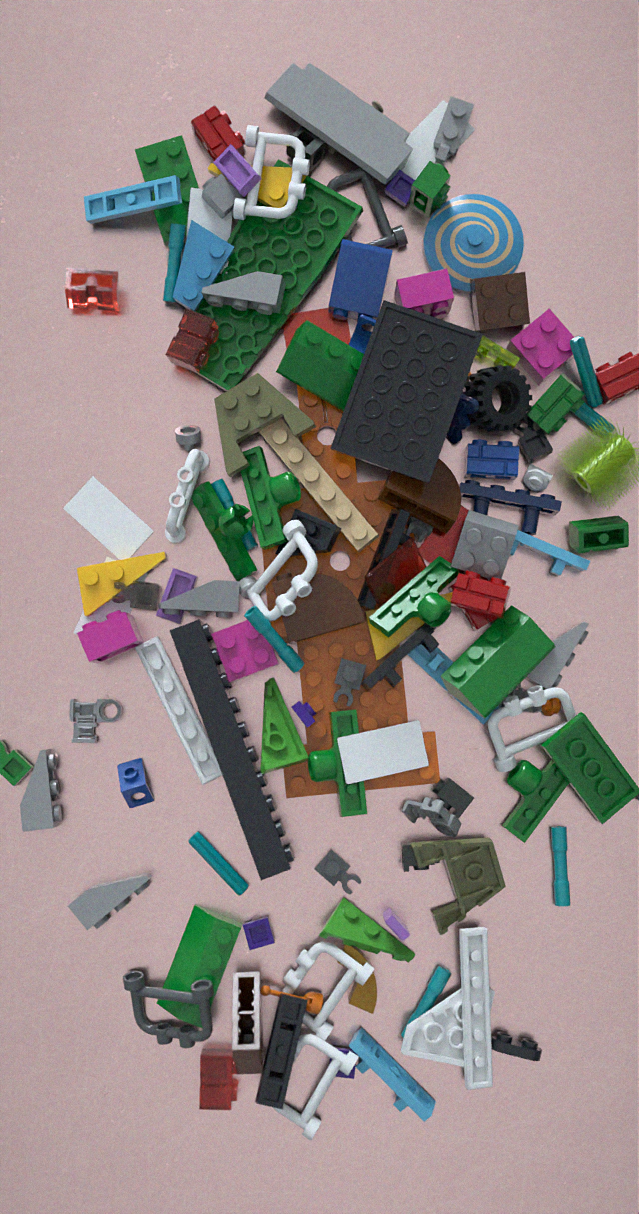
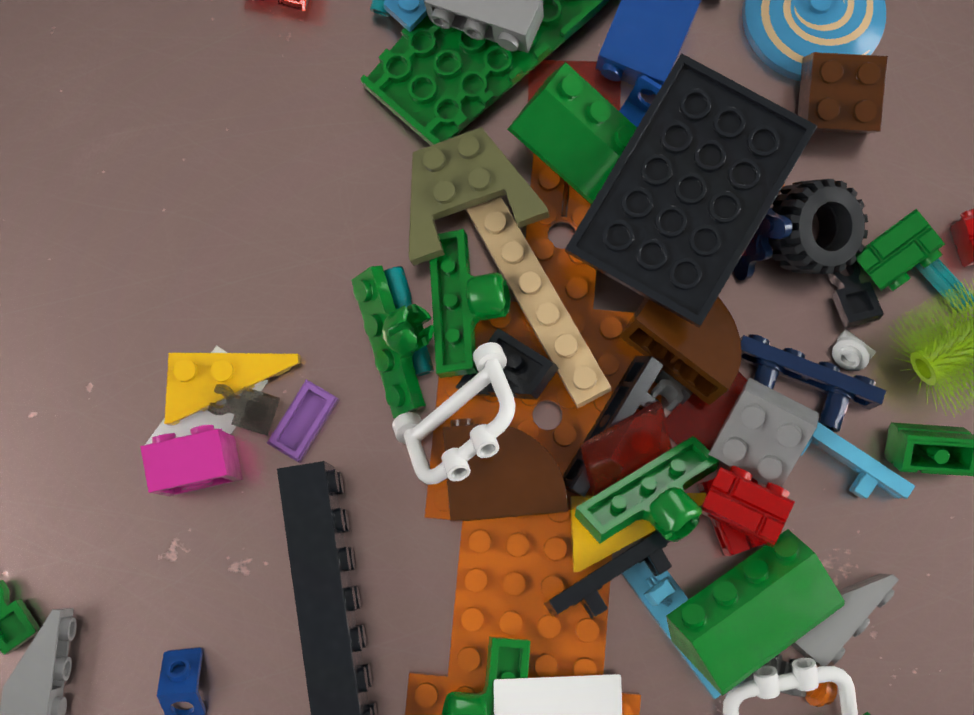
camera: 10 degrees right, 5 degrees down
white sticker [63,476,154,560] -> none
light grey piece [69,699,123,743] -> none
white tile [135,636,222,785] -> none
light grey slope [158,580,240,618] -> none
clear red brick [165,308,219,373] -> none
white bar [165,449,210,544] -> none
light grey tile [175,425,201,451] -> none
dark pink brick [212,620,279,683] -> none
teal piece [244,606,305,673] -> none
bright green wing [261,677,309,774] -> none
dark purple plate [291,701,316,728] -> none
dark grey plate [333,658,366,707] -> none
dark pink brick [394,269,454,319] -> none
blue brick [464,439,519,480] -> none
clear neon green plate [476,335,520,369] -> none
dark pink brick [506,308,575,386] -> none
teal axle [570,336,603,407] -> none

